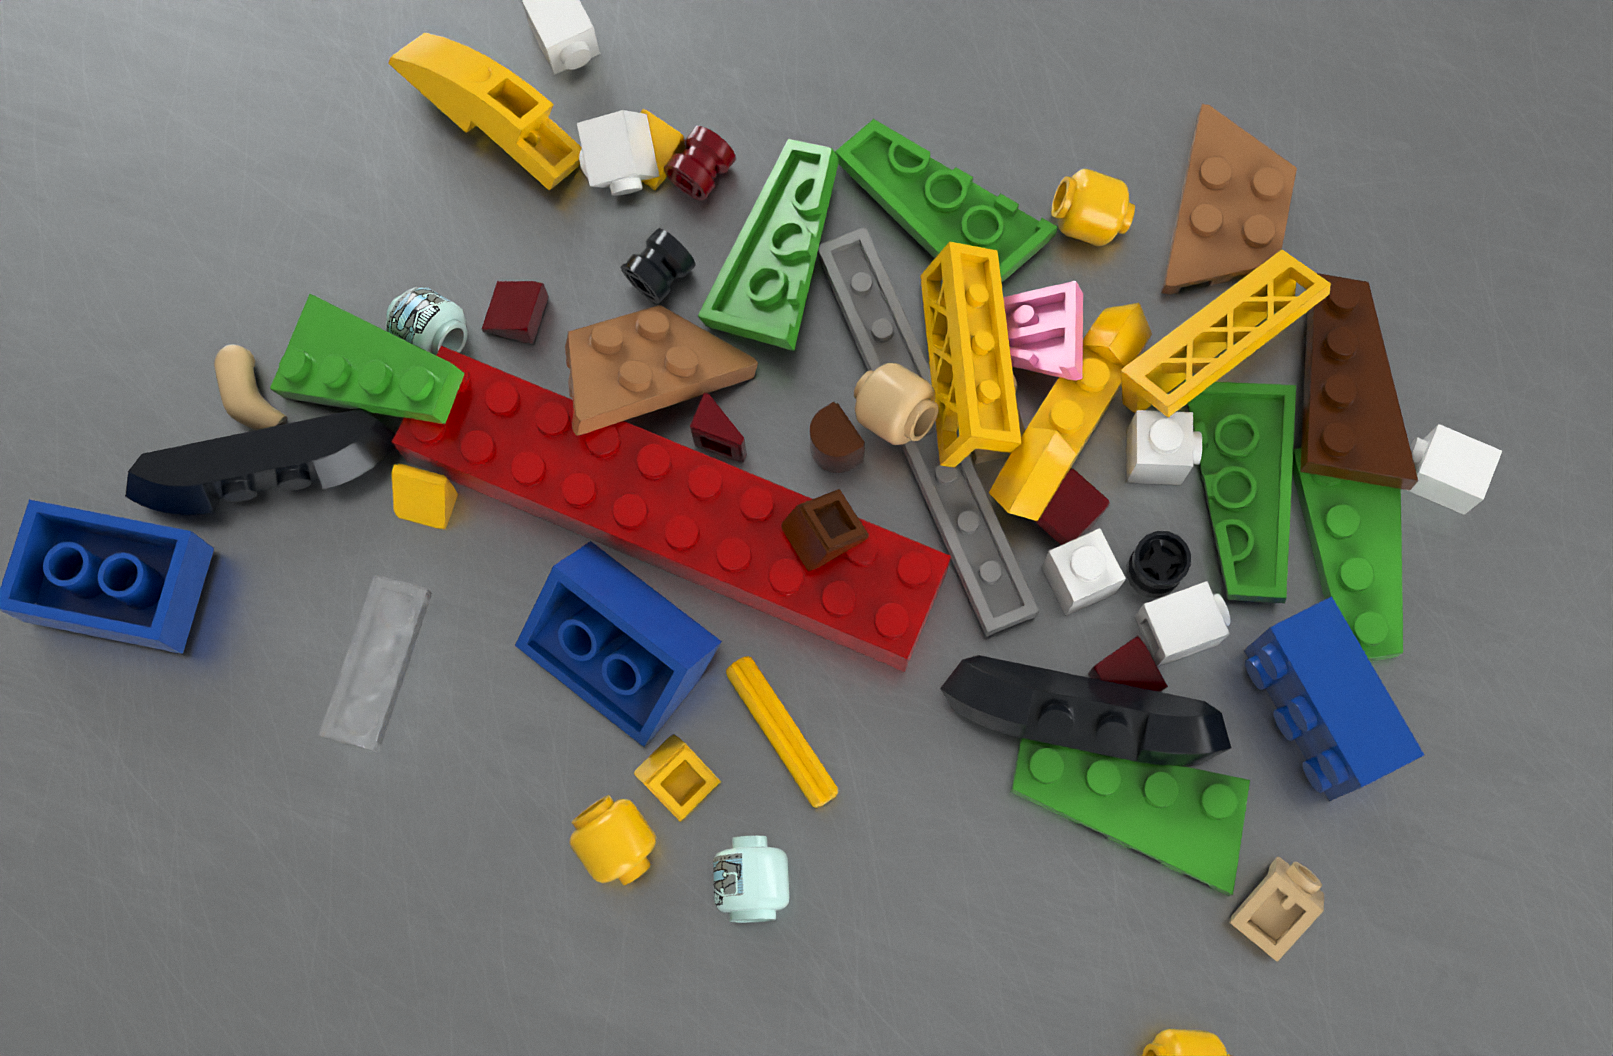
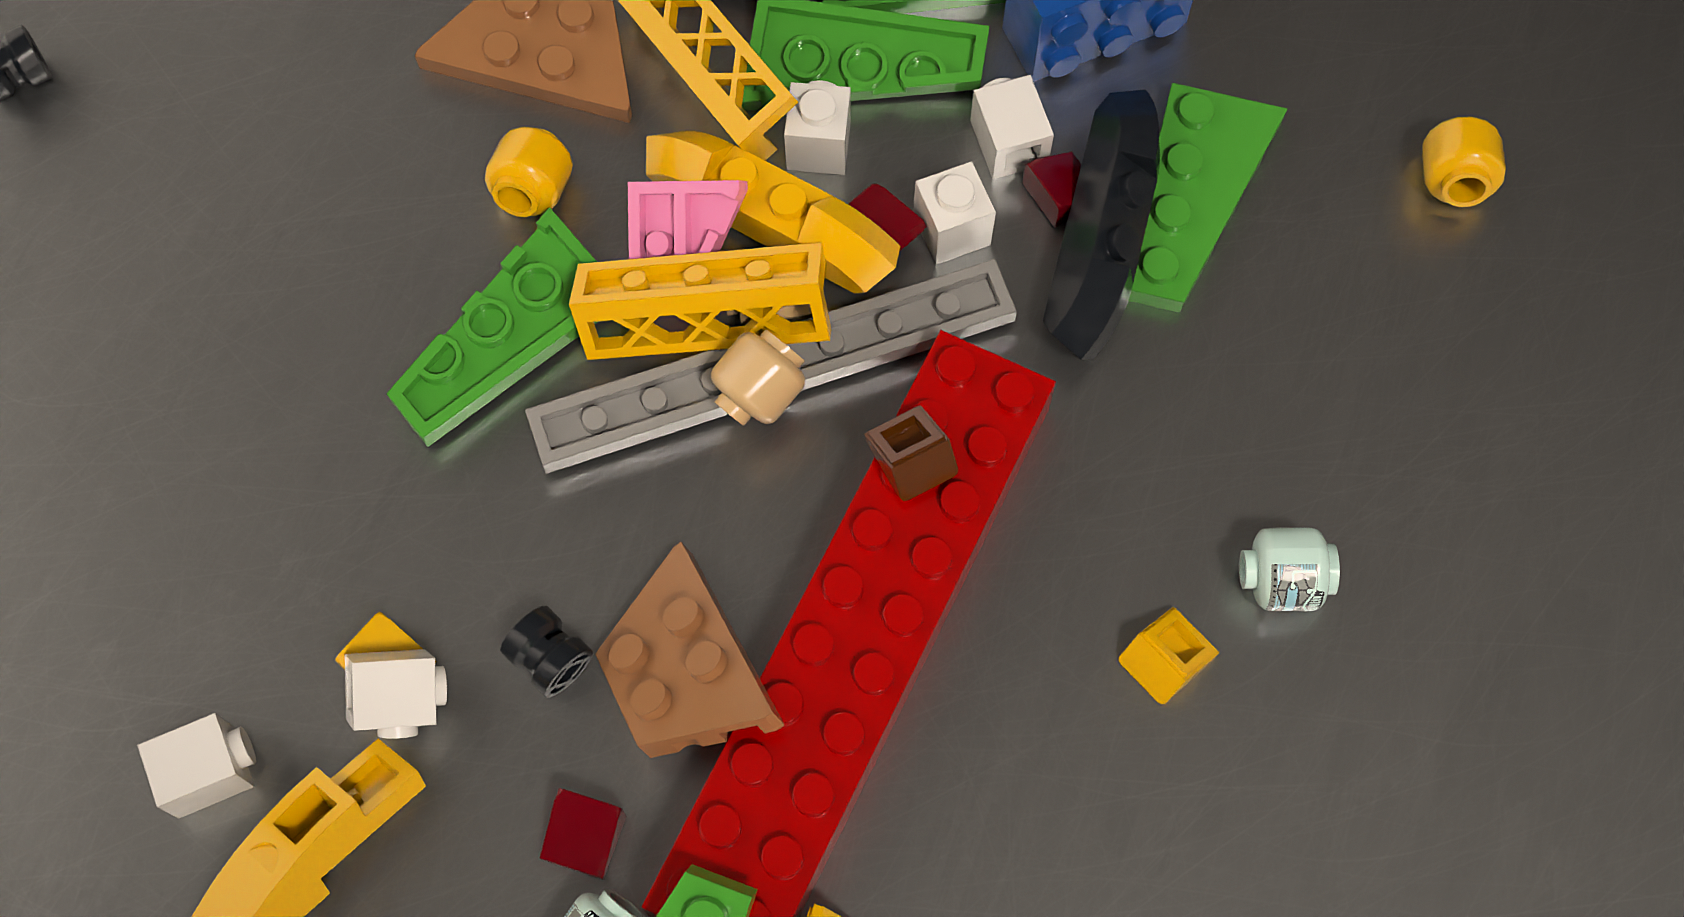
camera: 90 degrees left, 5 degrees down
blue slope [515,541,722,747] -> none
yellow head [569,795,656,886] -> none
dark red wheel [663,126,736,201] -> none
dark red slope [690,392,747,462] -> none
bright green wing [698,139,839,351] -> none
yellow axle [726,656,838,808] -> none
reddish brown brick [810,401,865,473] -> none
black wheel [1126,531,1191,598] -> none
tan bracket [1230,857,1324,962] -> none

